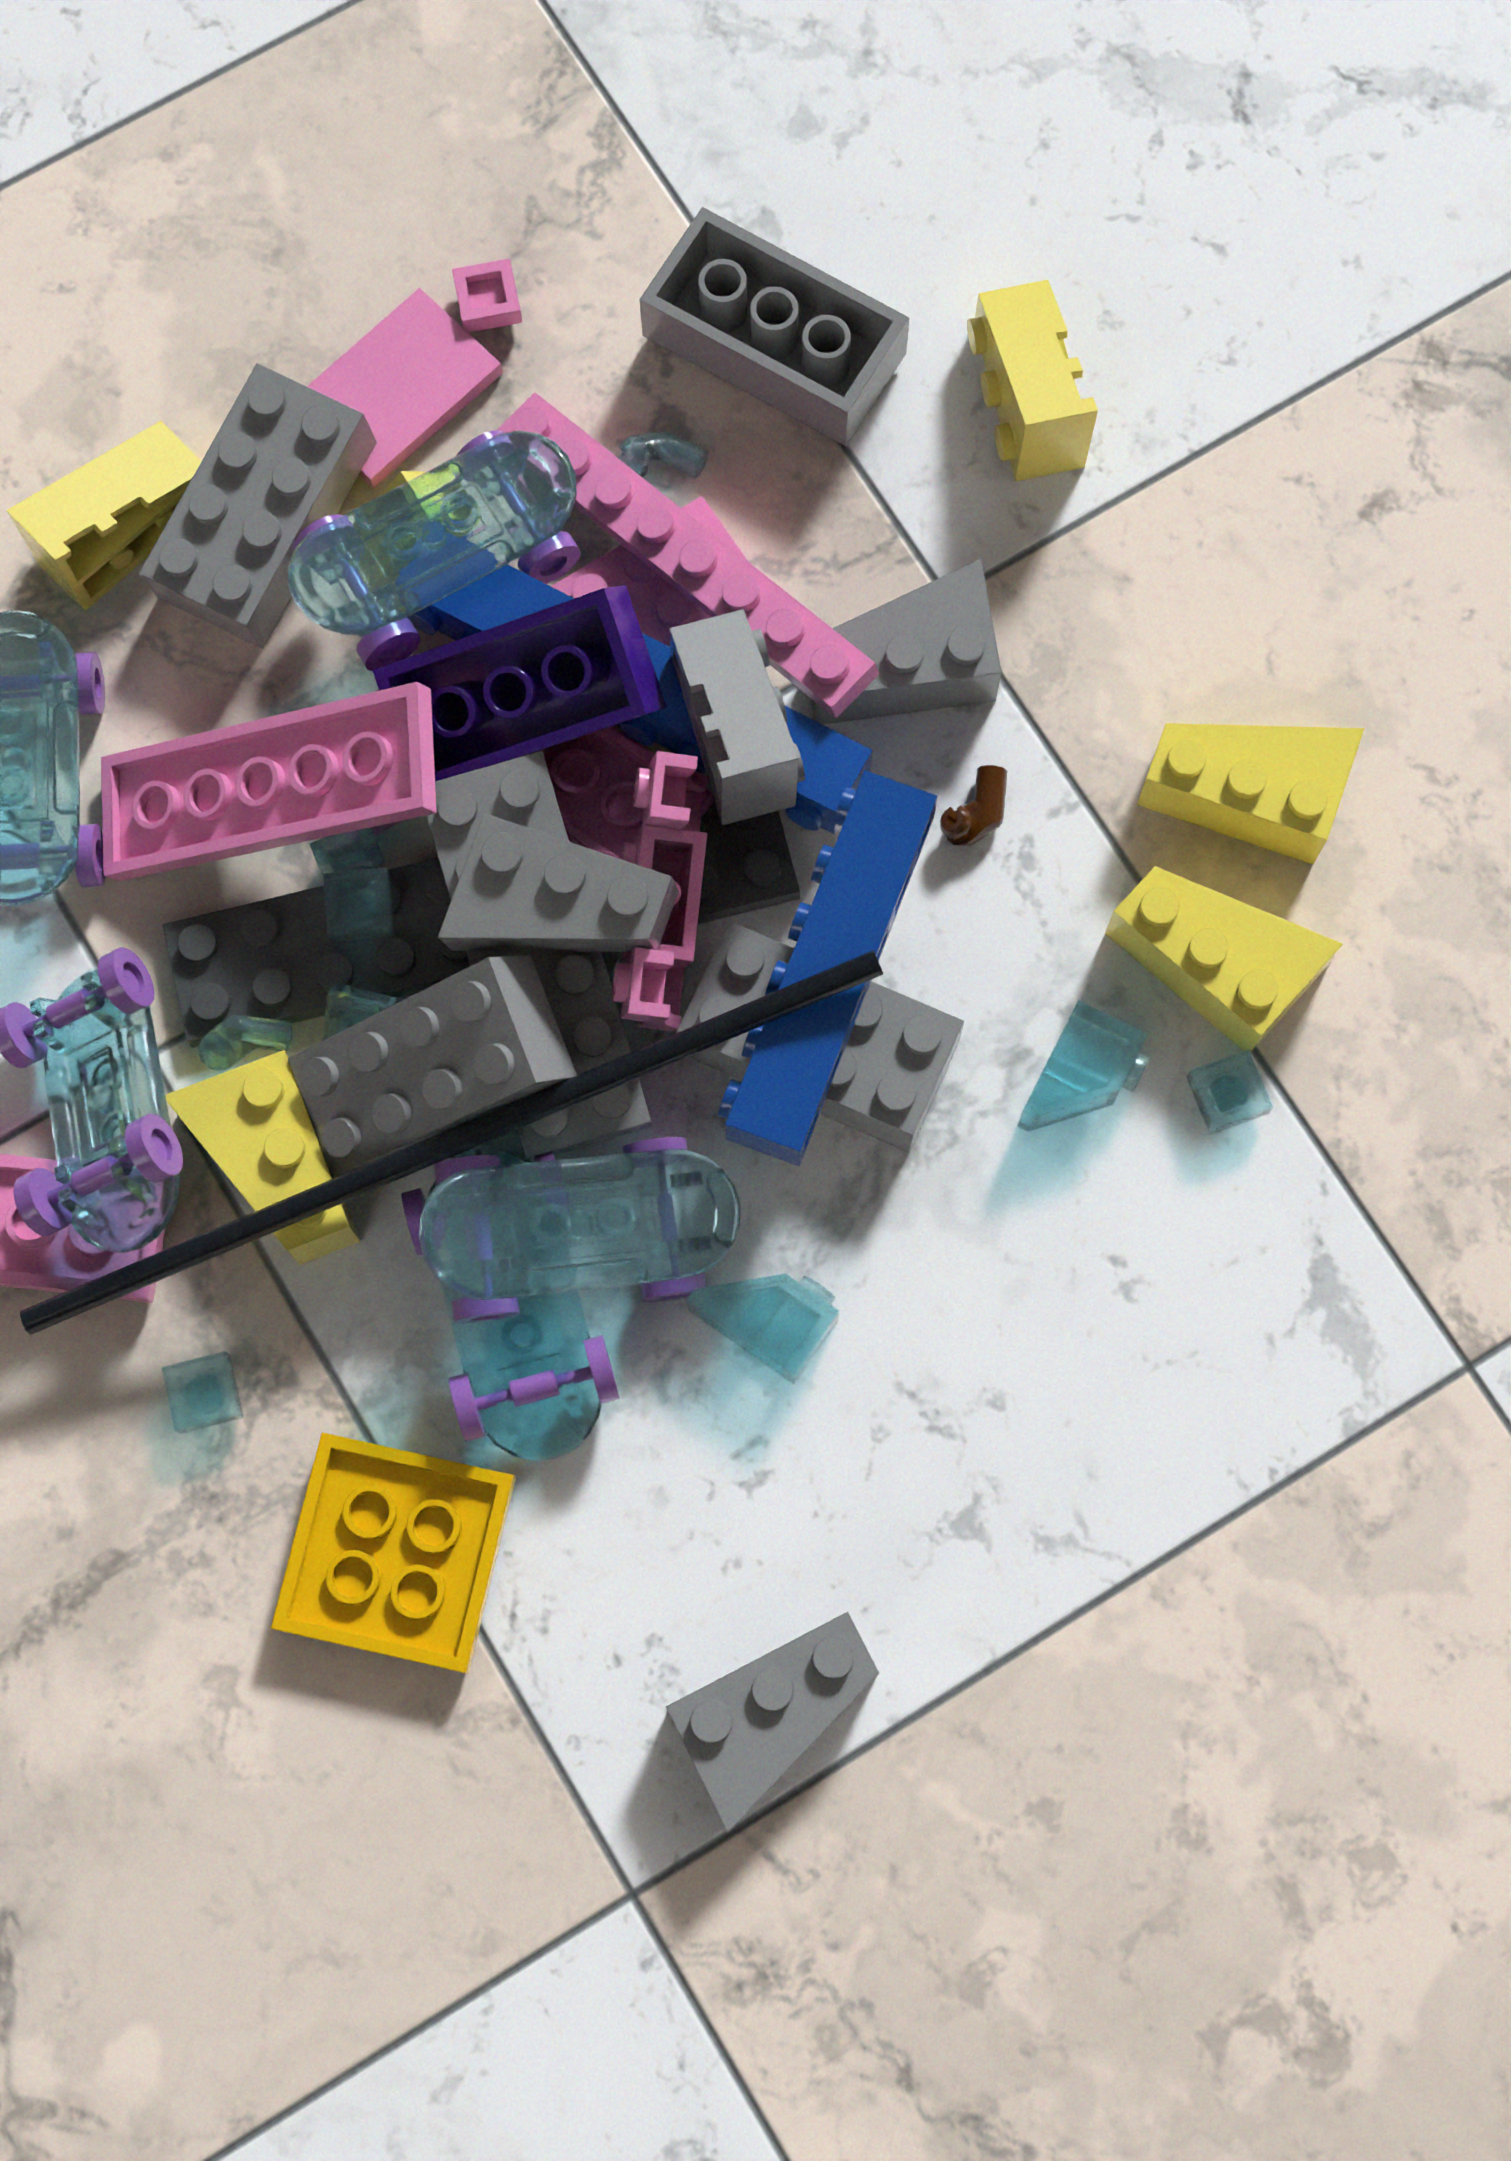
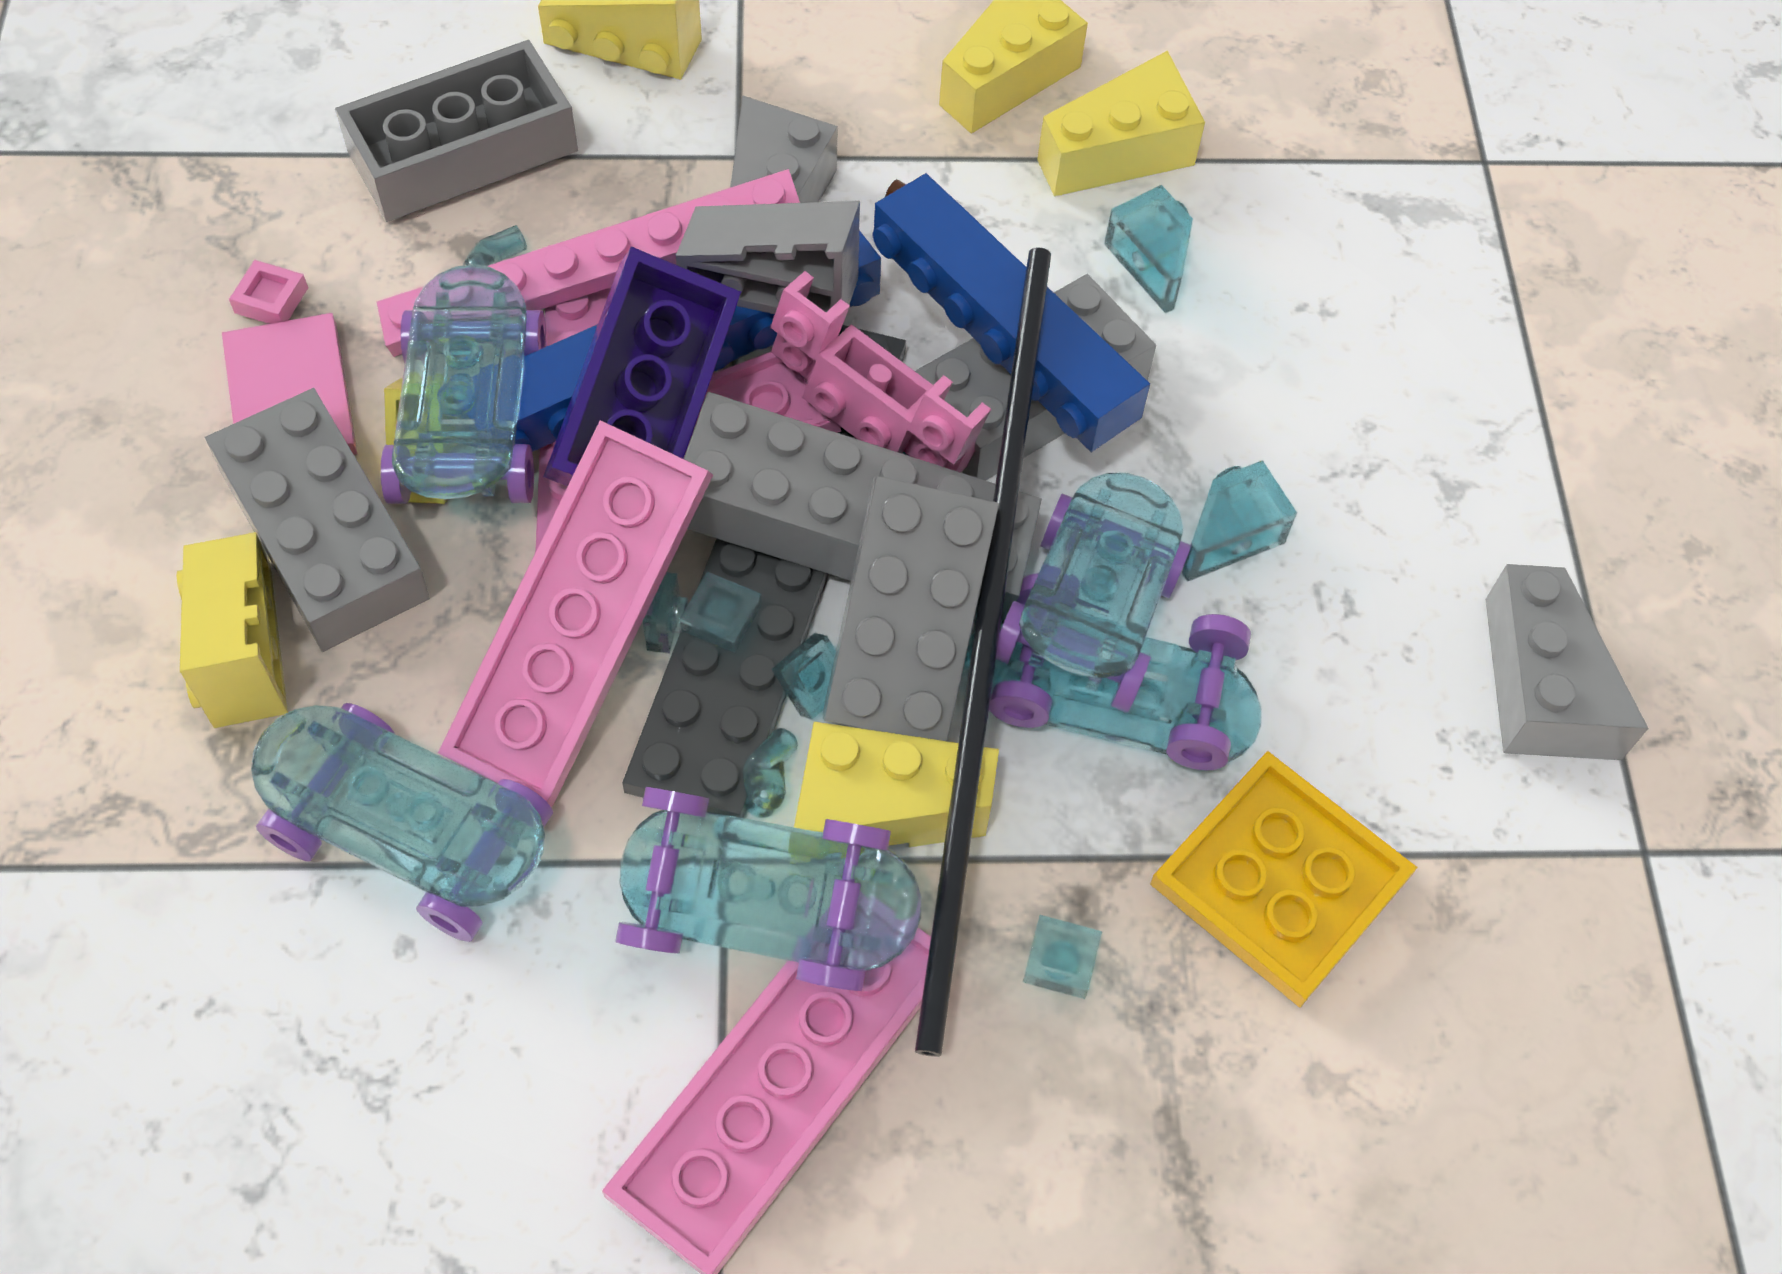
camera: 65 degrees left, 15 degrees down
light grey wedge [438,813,679,952] -> none
clear light blue plate [1186,1049,1273,1135] -> none

